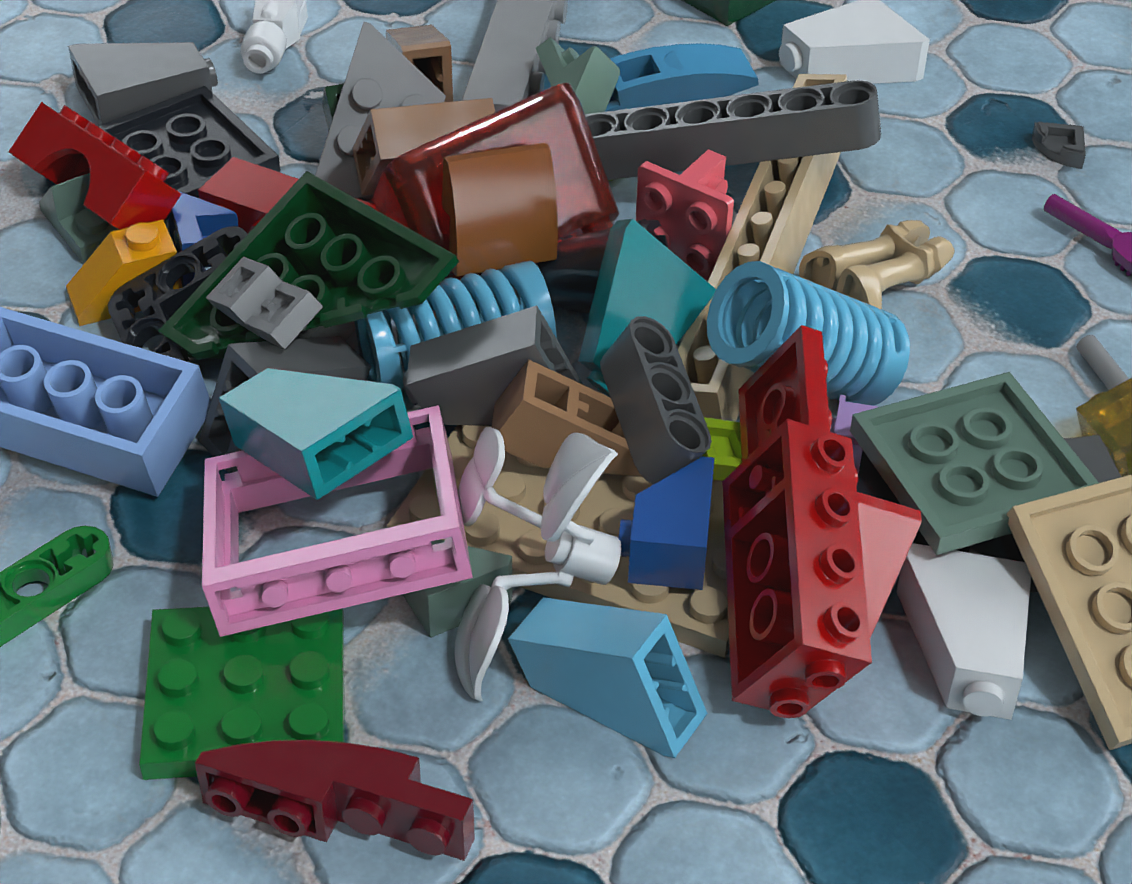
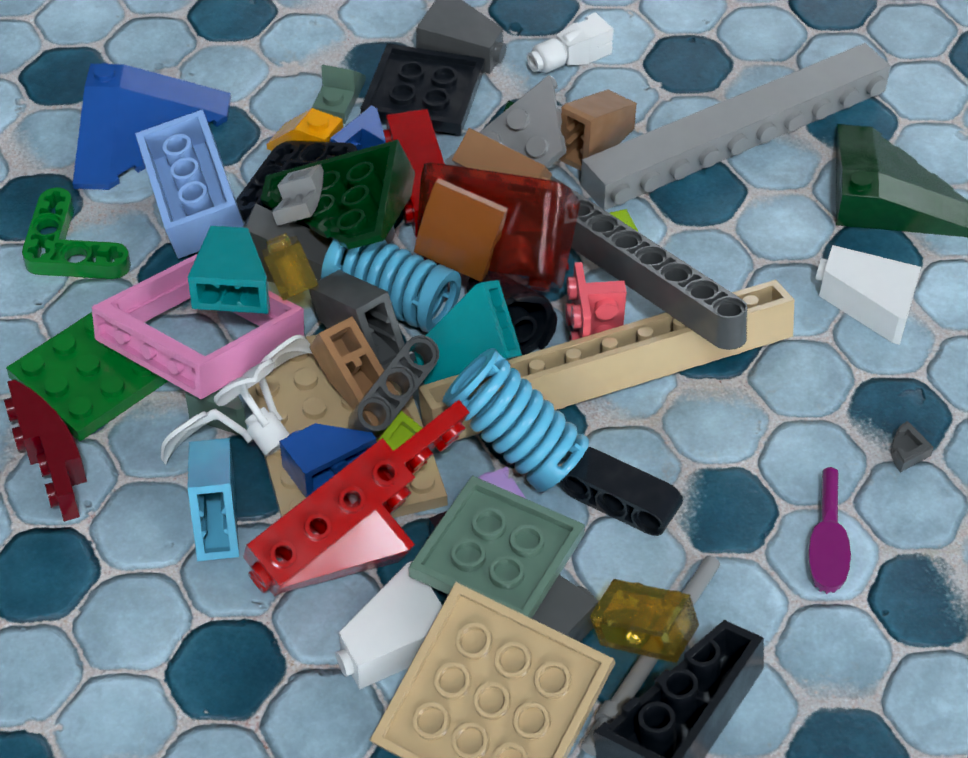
camera: 50 degrees right, 5 degrees up
red arch [8,102,182,230] -> none
sand green slope [535,37,620,117] -> none
dark azure slope [605,43,759,112] -> none
tan piece [799,220,955,309] -> none
none -> clear yellow brick [261,233,319,300]
none -> black beam [559,447,683,536]

